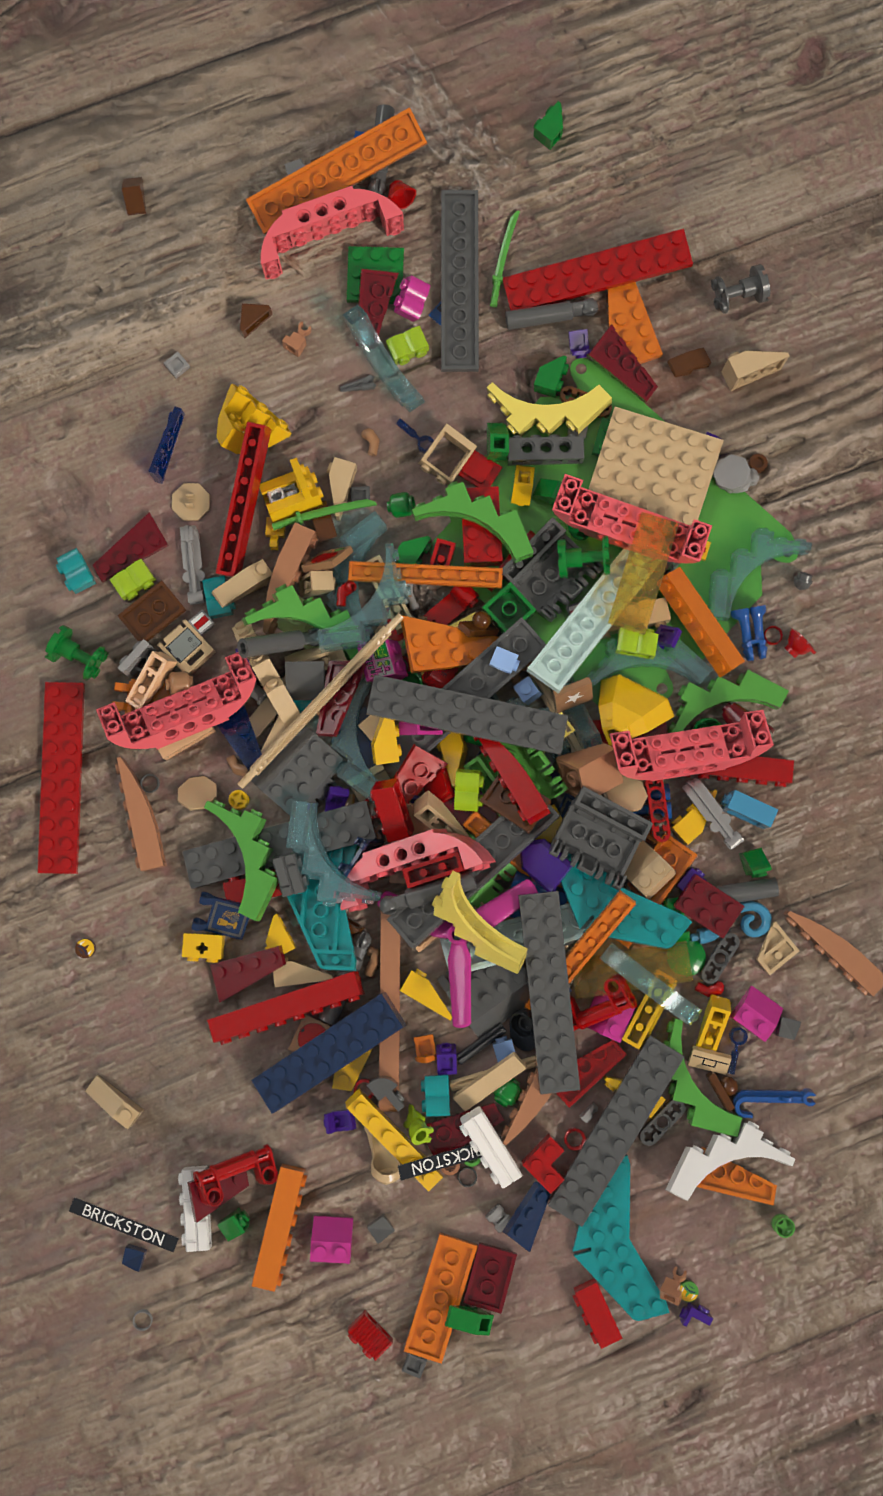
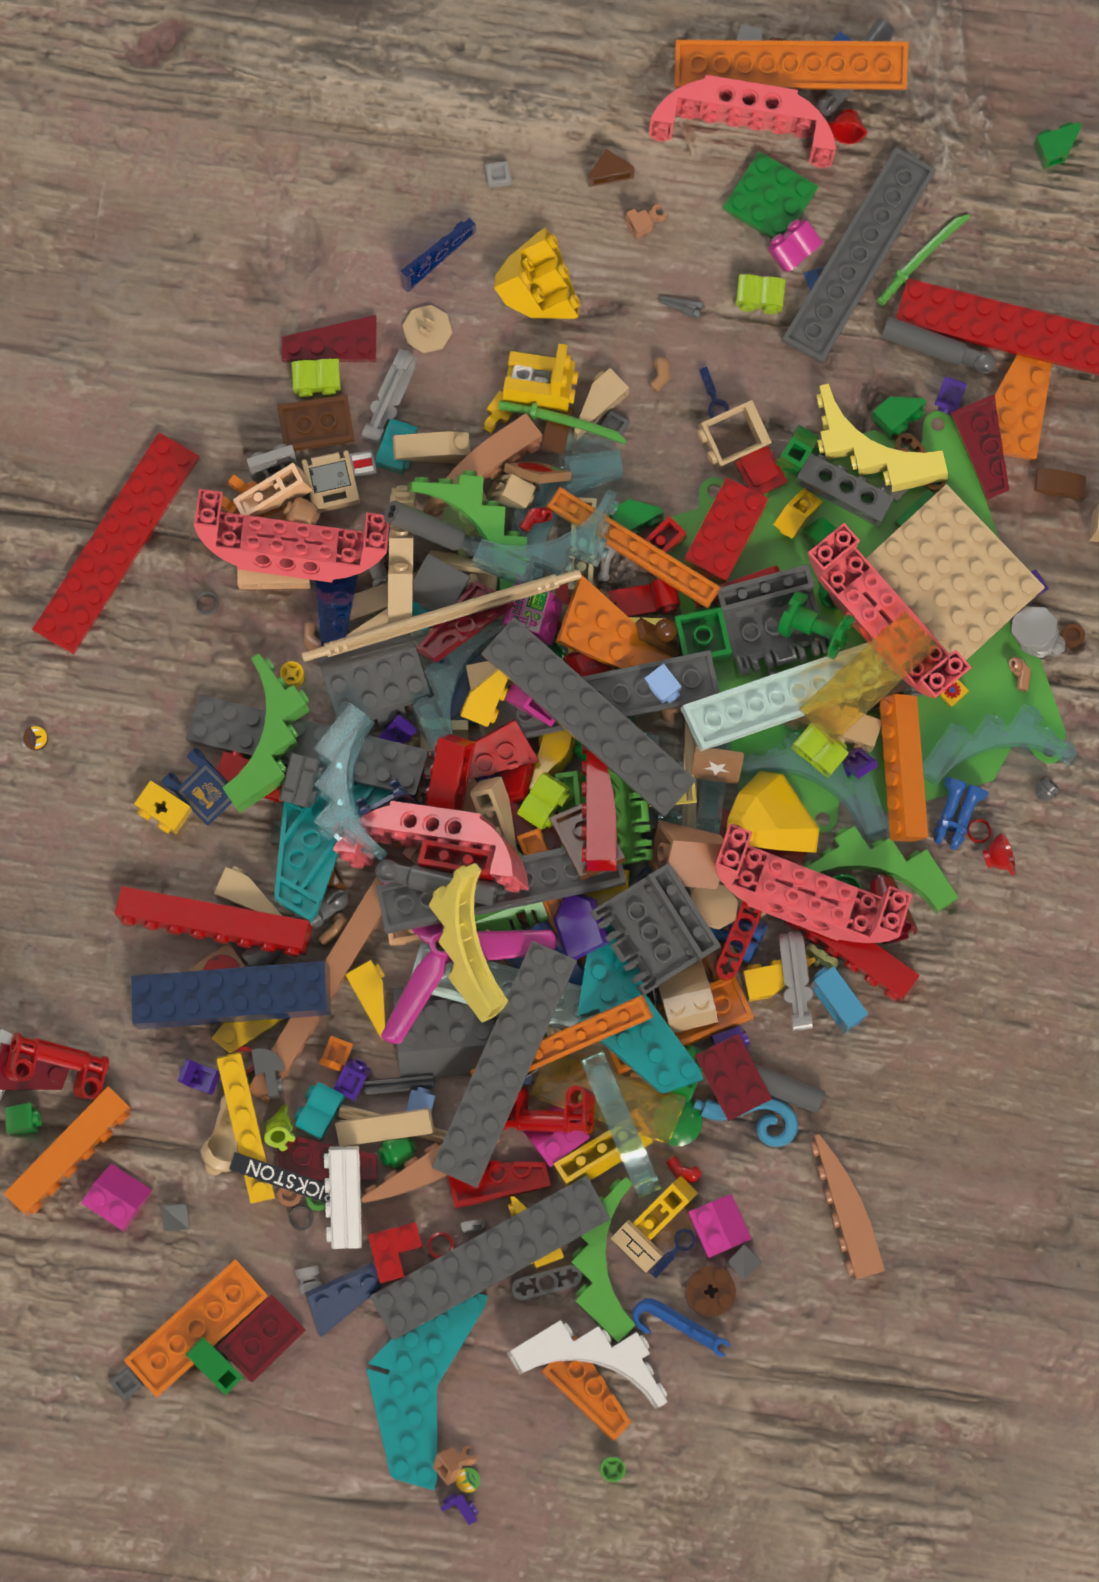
camera: 25 degrees right, 5 degrees down
green piece [45,625,109,681] -> none
teal brick [56,548,96,594] -> none
nougat slope [115,757,167,871] -> none
tan piece [178,776,217,810] -> none
dark red wing [210,945,286,1003] -> none
red brick [216,422,272,577] -> none
yellow slope [265,914,297,955] -> none
clear light blue arch [343,304,425,413] -> none
red brick [347,1310,393,1361] -> none
dark red wing [355,269,399,349] -> none
green head [387,492,416,518] -> none
bright green arch [412,481,534,563] -> none
black cap [509,1008,535,1051] -> none
medium blue brick [513,676,544,705] -> none
red brick [573,1278,623,1349] -> none
dark grey beam [700,933,740,984] -> none
reddish brown tile [706,1071,738,1111] -> none
green slope [739,848,772,878] -> none
tan wing [756,921,799,975] -> none
none -> reddish brown brick [685,1266,736,1318]
none -> yellowish green piece [805,943,838,969]
none -> nougat arm [1008,657,1031,692]

